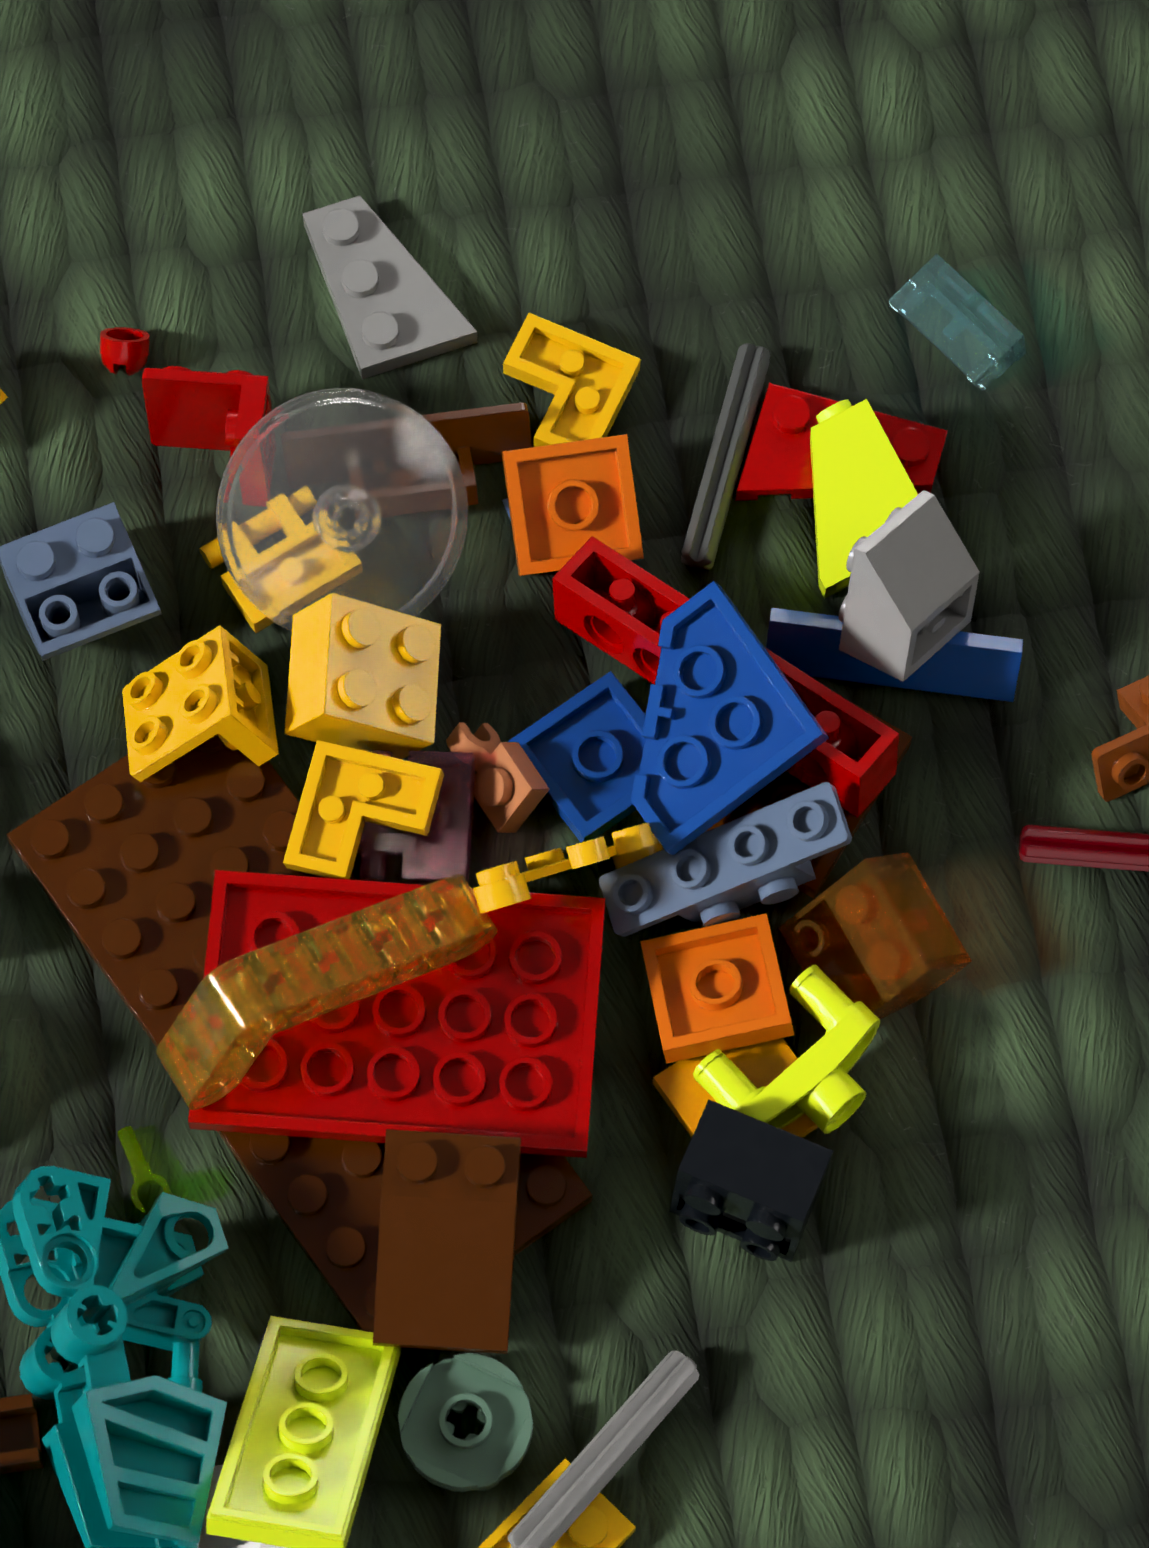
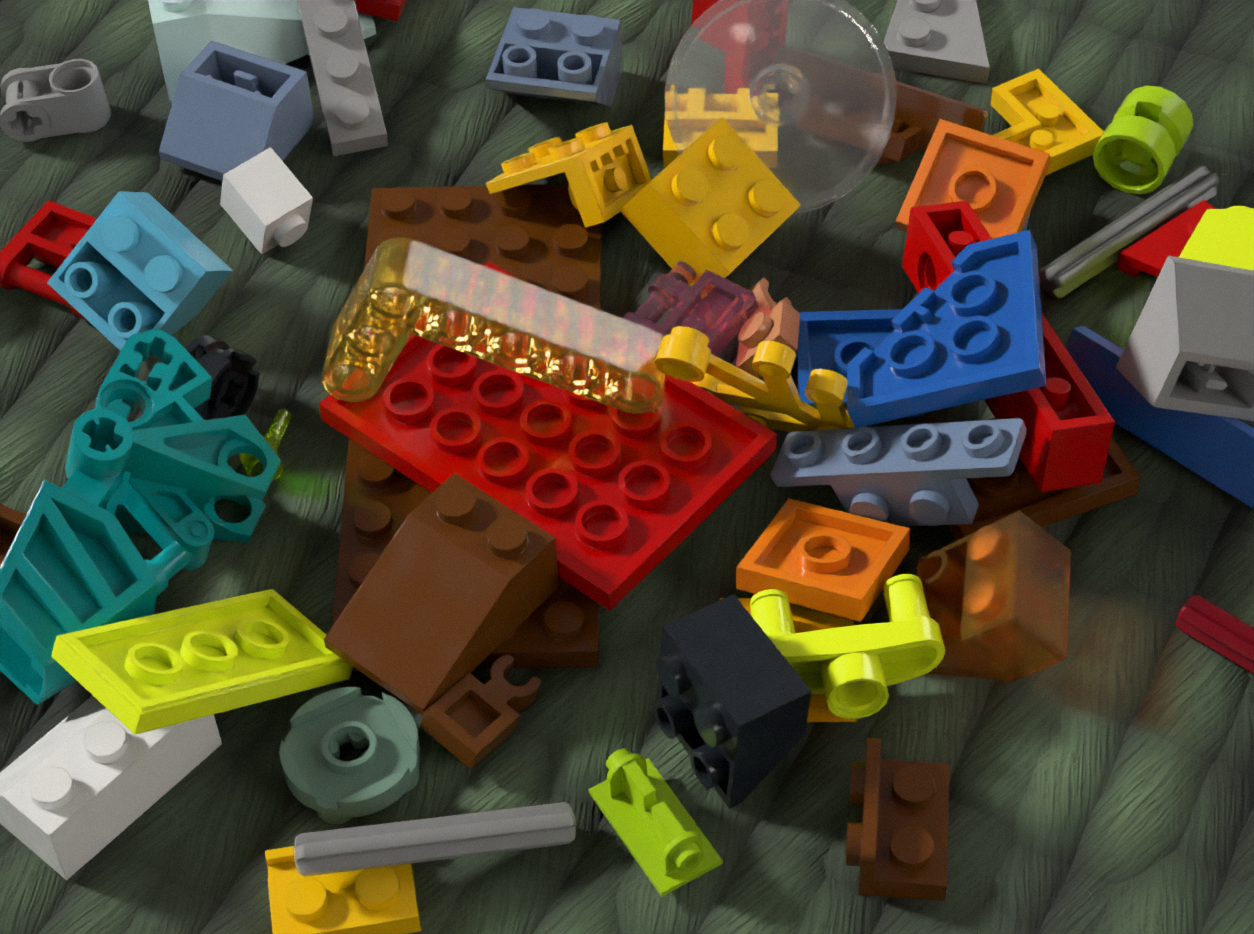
camera: 40 degrees right, 20 degrees down
yellow plate [283,740,444,879] -> none
none -> black wheel [185,335,260,420]
none -> reddish brown plate [420,654,541,769]
none -> lime hinge [589,748,723,897]
none -> reddish brown bracket [845,738,950,901]
none -> lime wheel [1093,86,1194,195]

